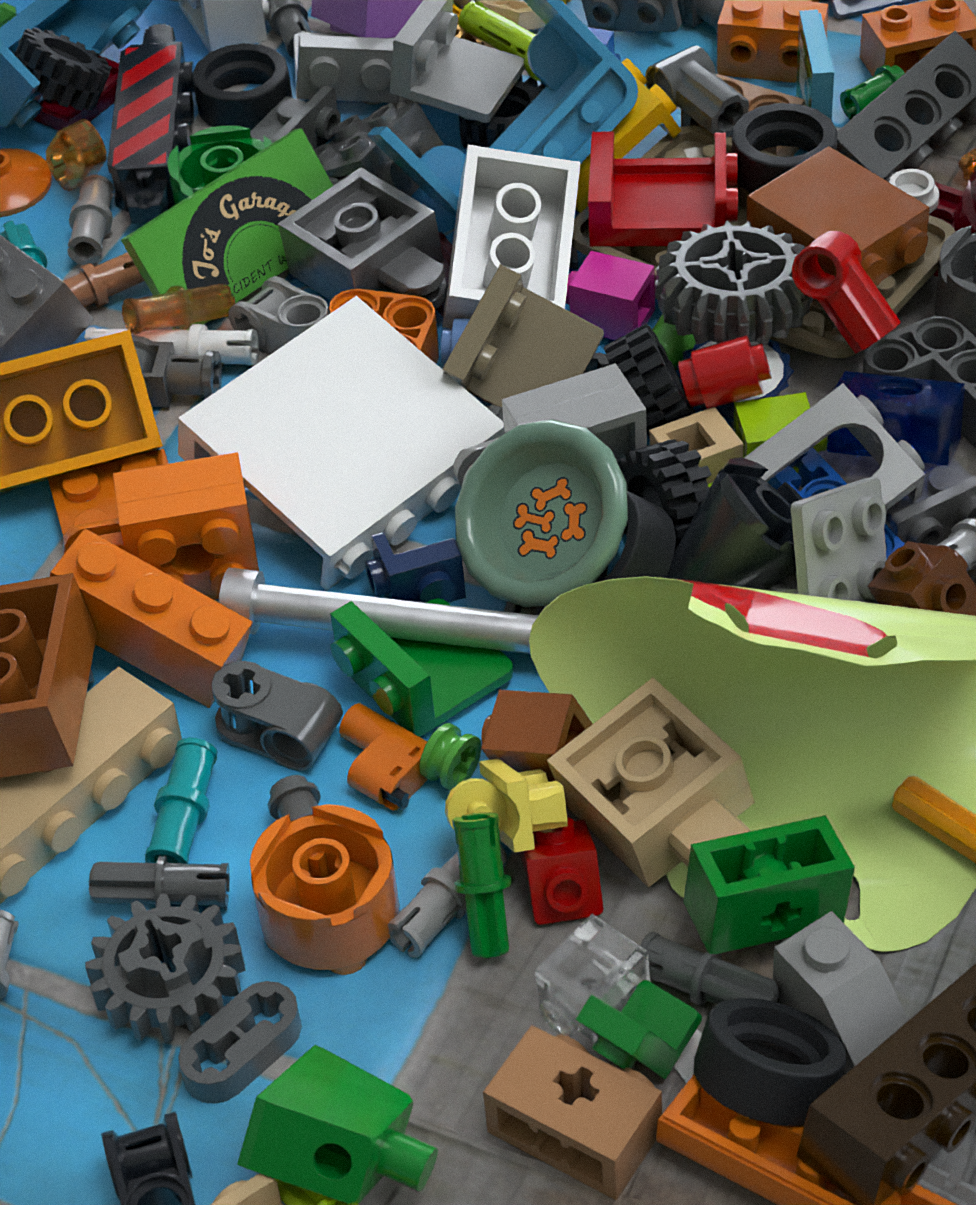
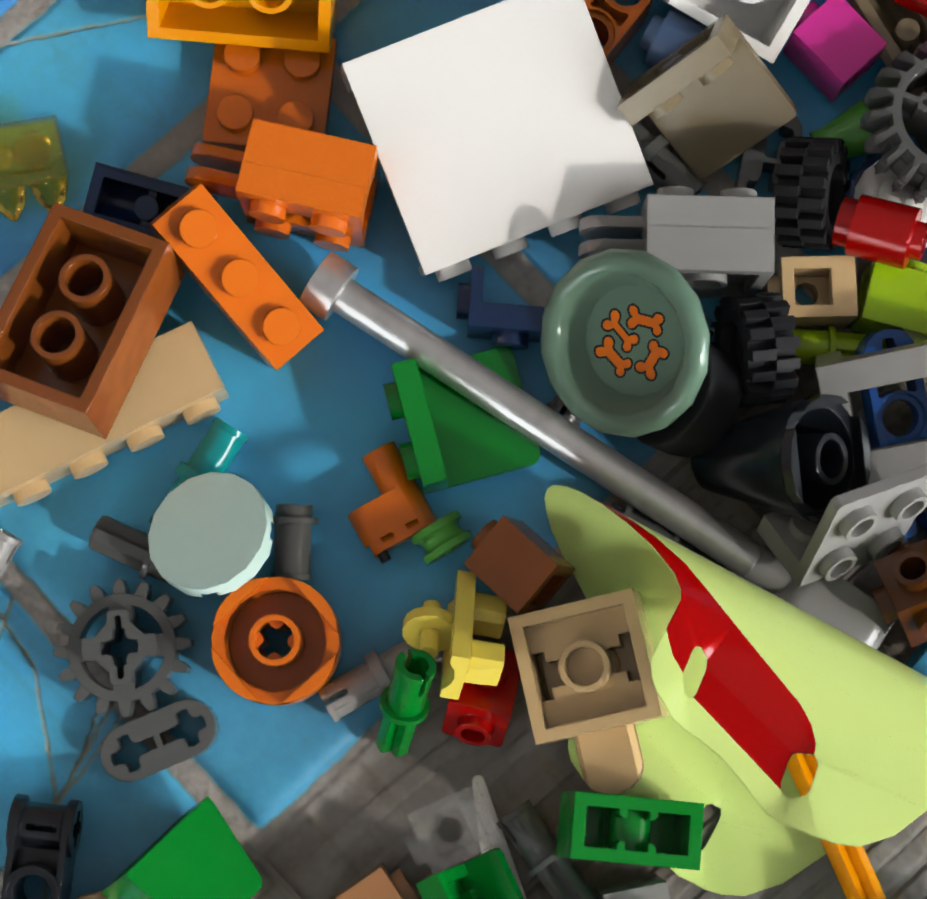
camera: 15 degrees right, 35 degrees up
dark grey piece [212,661,343,771] -> none
none -> light aqua tile [148,472,274,597]

